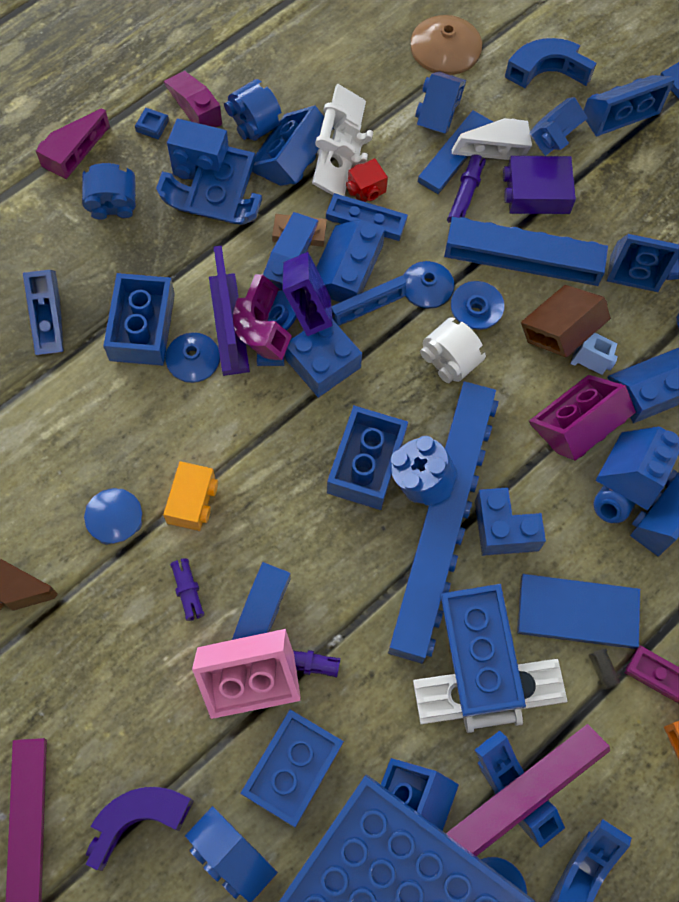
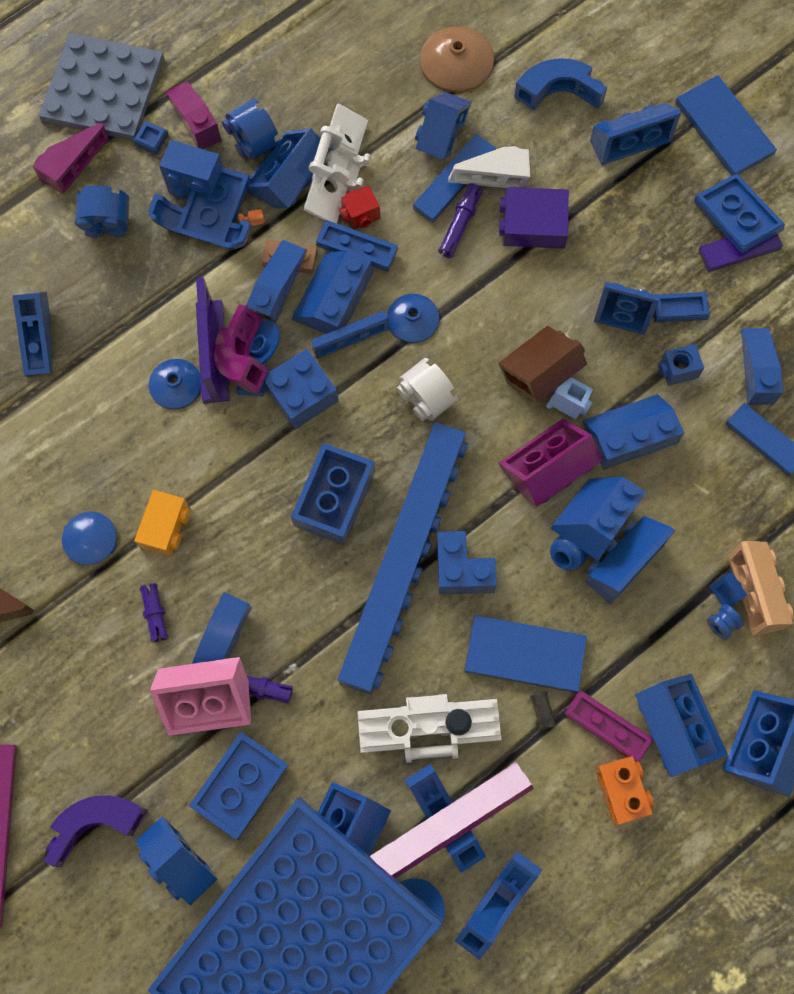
camera: 10 degrees right, 5 degrees up
blue brick [103,273,175,366] -> none
dark purple brick [283,252,333,336] -> none
brick [391,436,458,505] -> none
blue tile [440,584,526,718] -> none
blue brick [444,217,608,286] -> none
blue dish [451,281,504,330] -> none
blue arch [530,97,588,156] -> none
none -> sand blue plate [38,33,164,141]
none -> orange piece [238,209,265,227]

